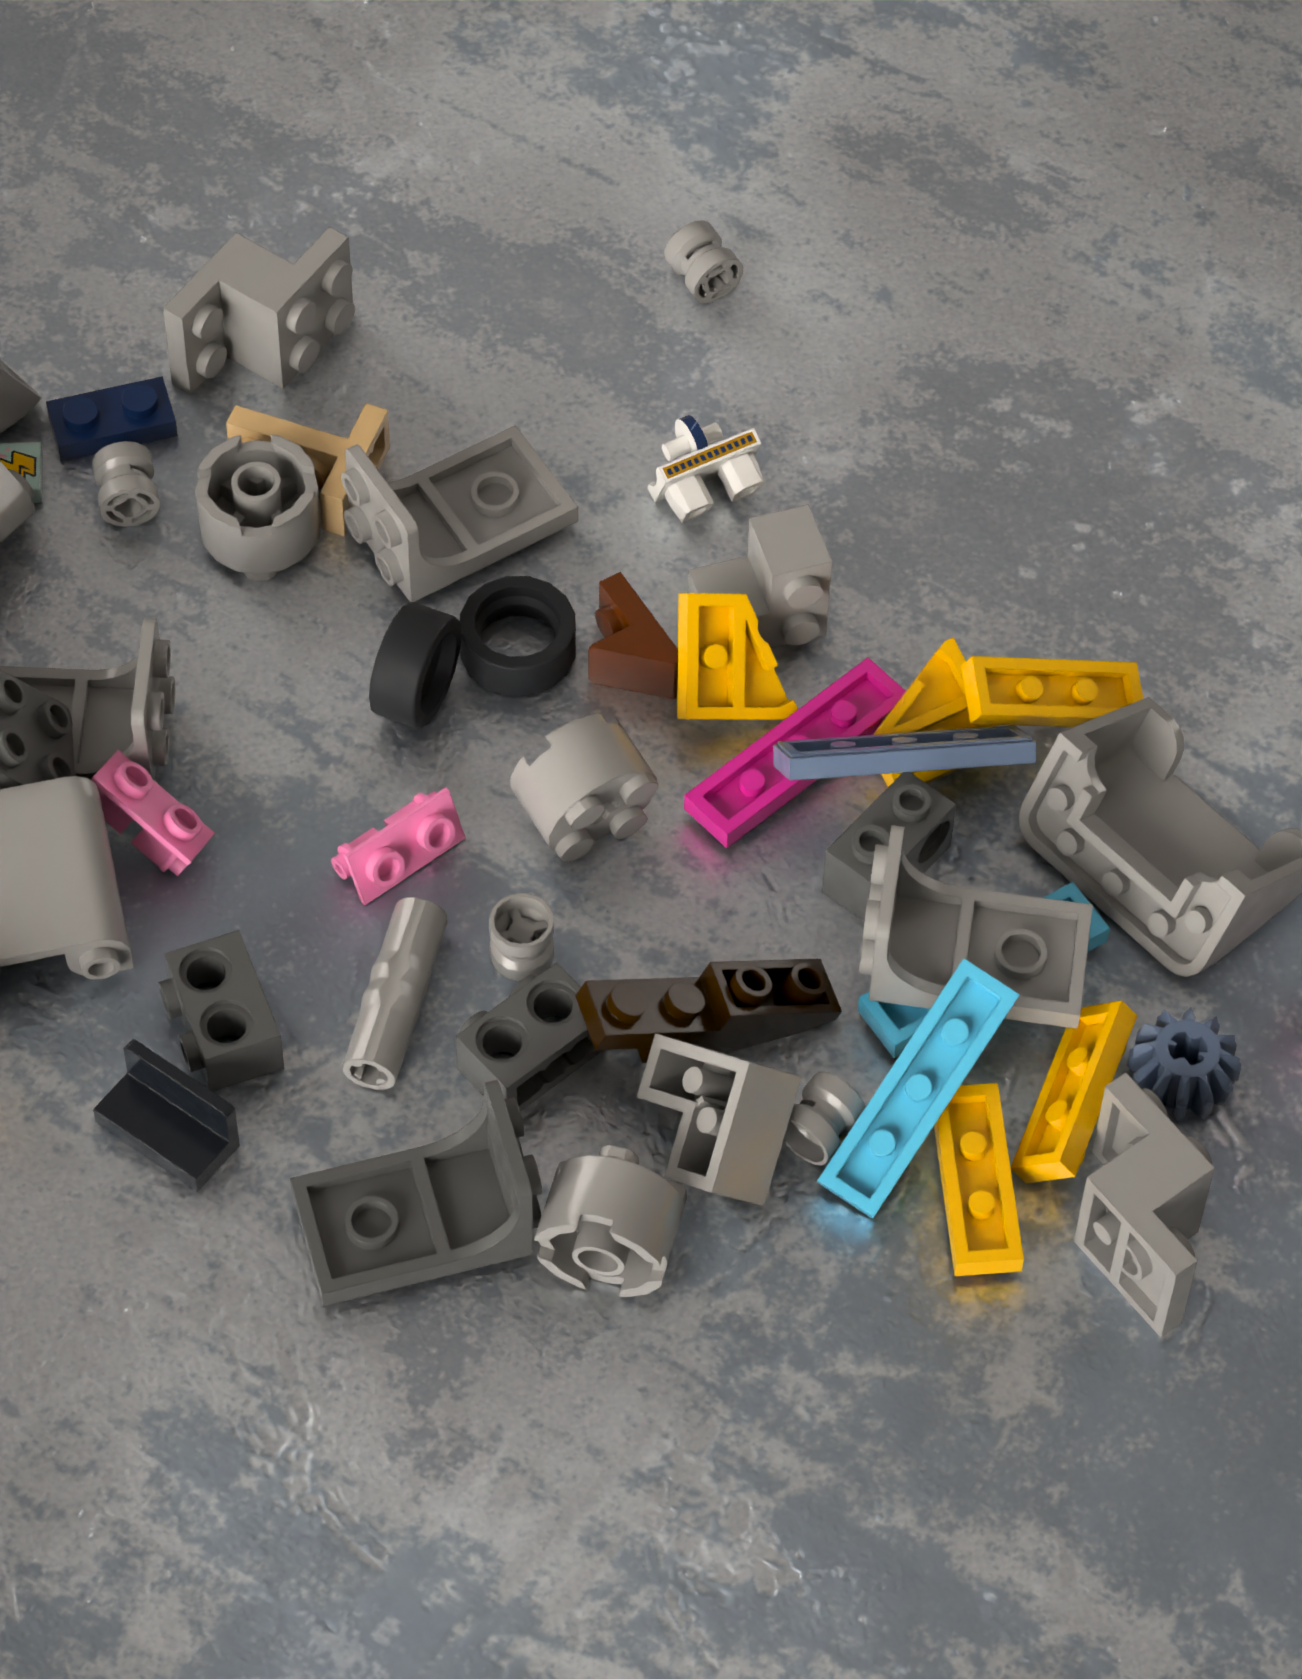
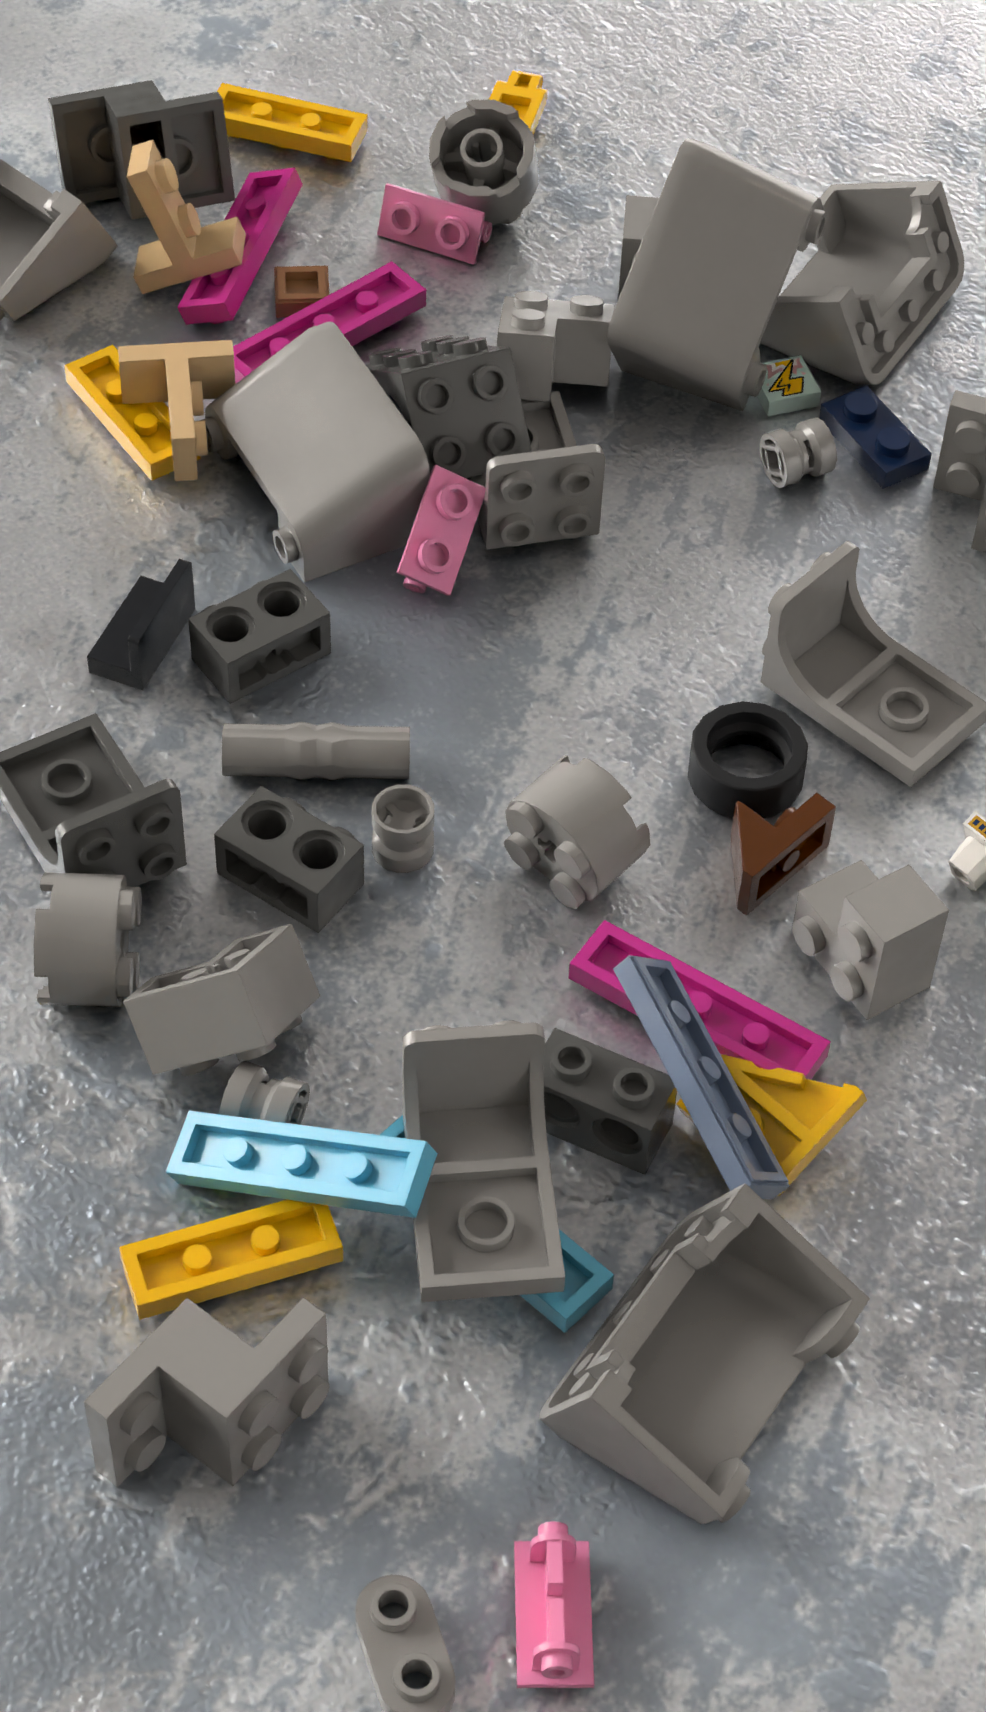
camera: 75 degrees right, 5 degrees down
light grey brick [195,434,321,581] -> none
tan bracket [226,403,390,537] -> none
bright pink hinge [331,787,466,905] -> none
black tyre [369,602,462,729] -> none
dark brown slope [575,959,842,1063] -> none
yellow wing [677,593,798,720] -> none
yellow plate [961,656,1143,727] -> none
yellow plate [1010,1000,1137,1184] -> none
sand blue gear [1127,1007,1241,1123] -> none

